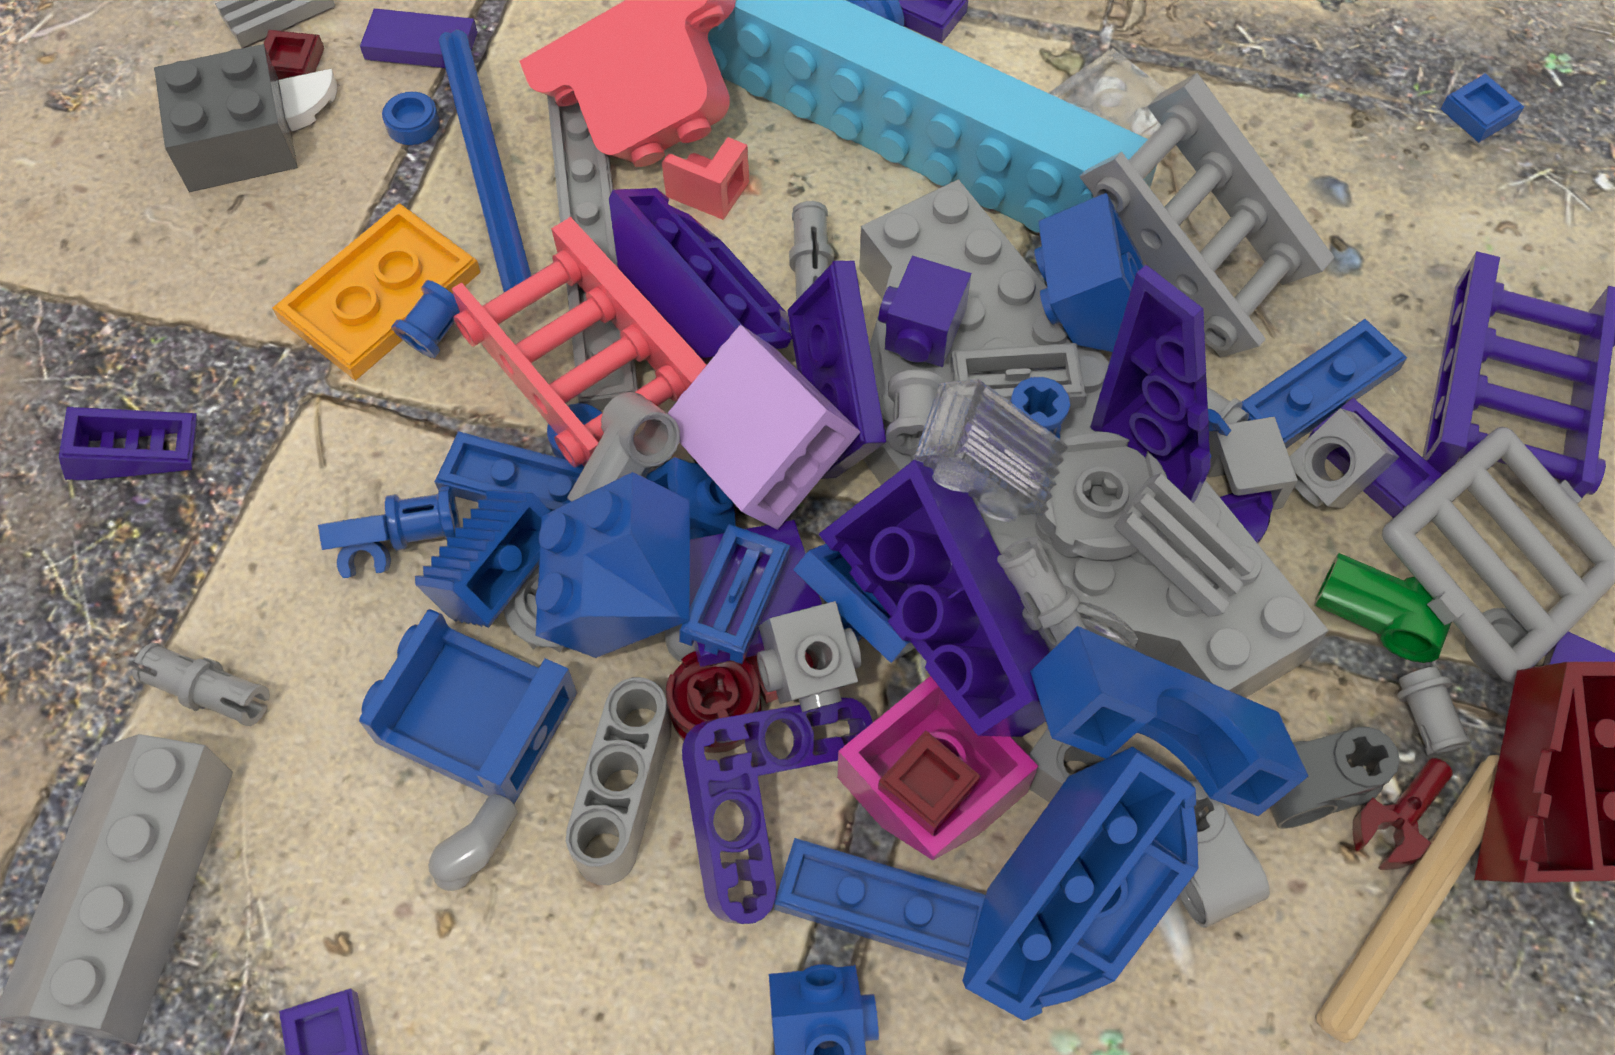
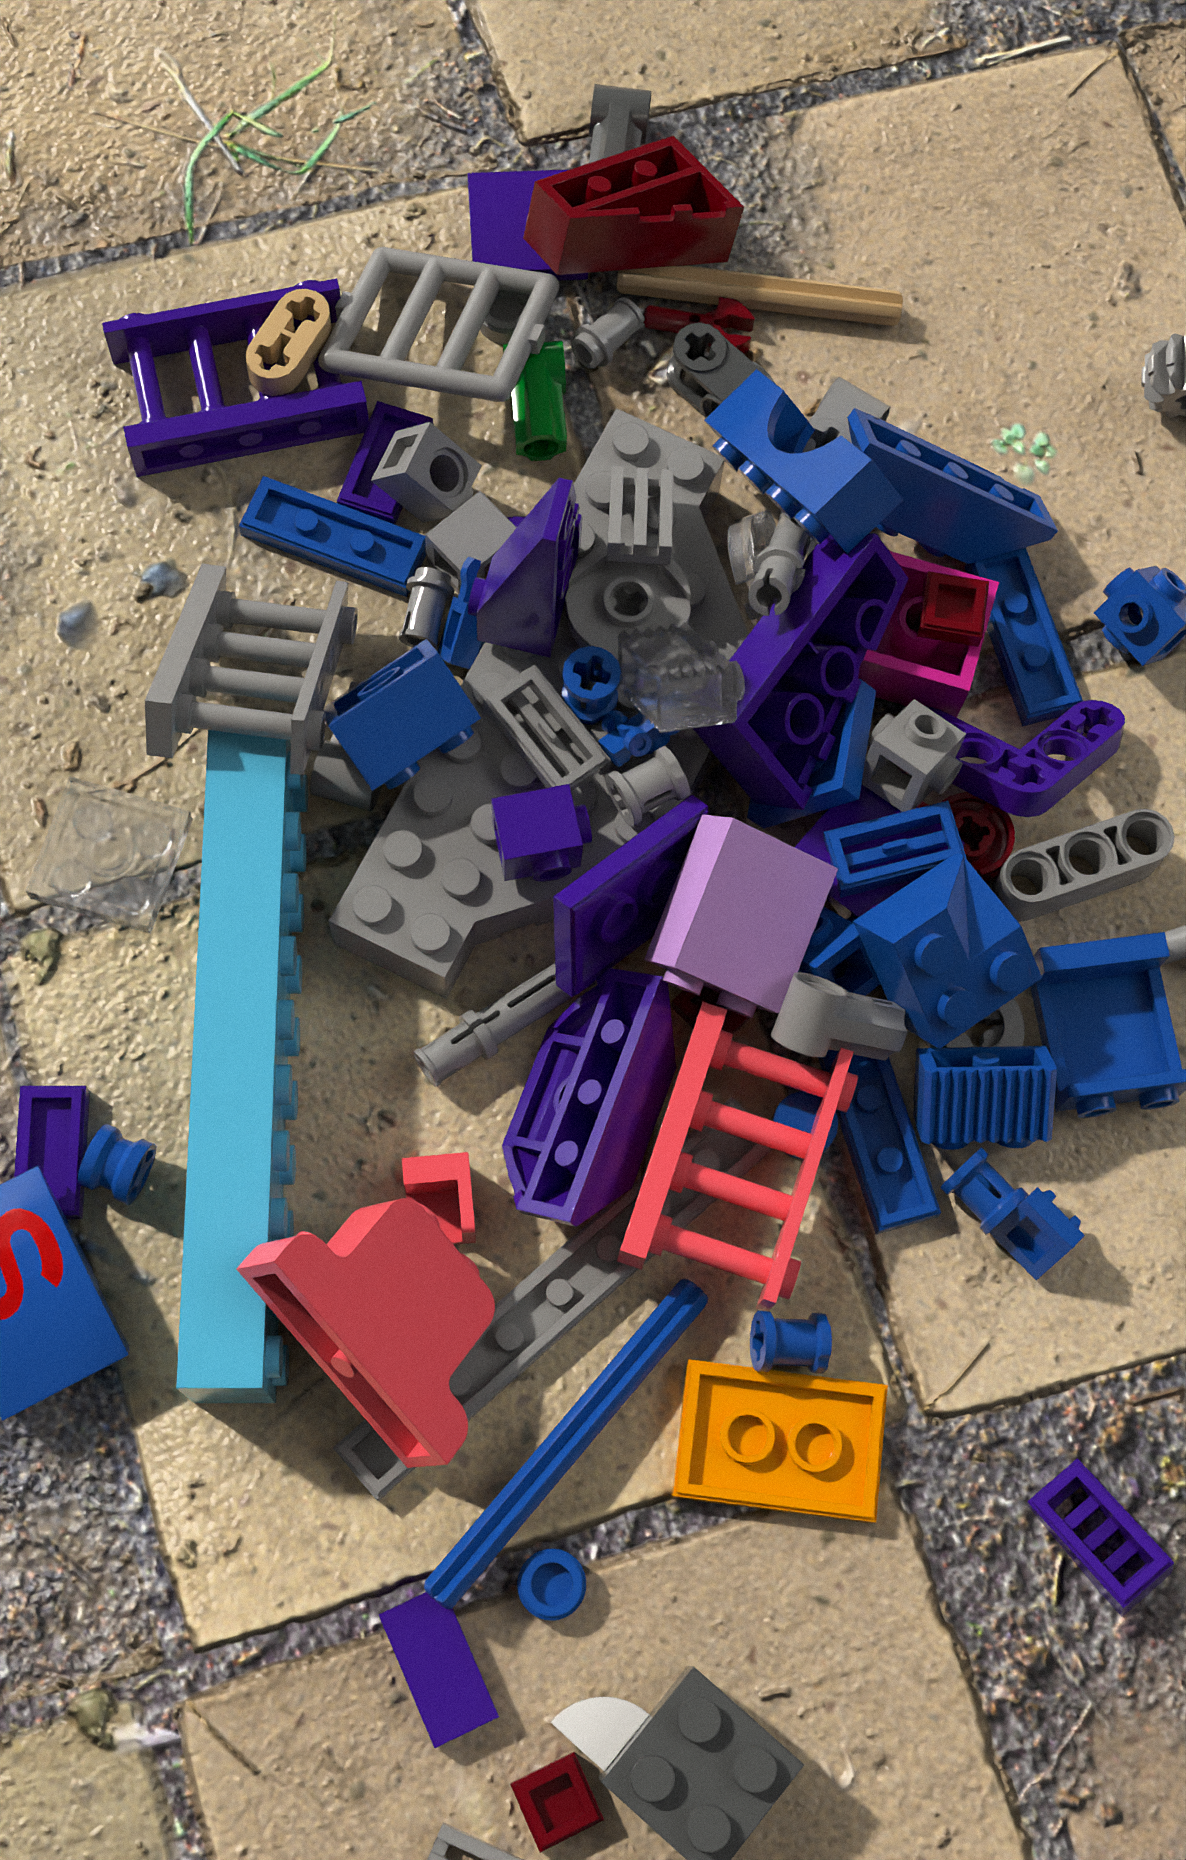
camera: 130 degrees left, 10 degrees up
none -> tan beam [246,289,332,396]

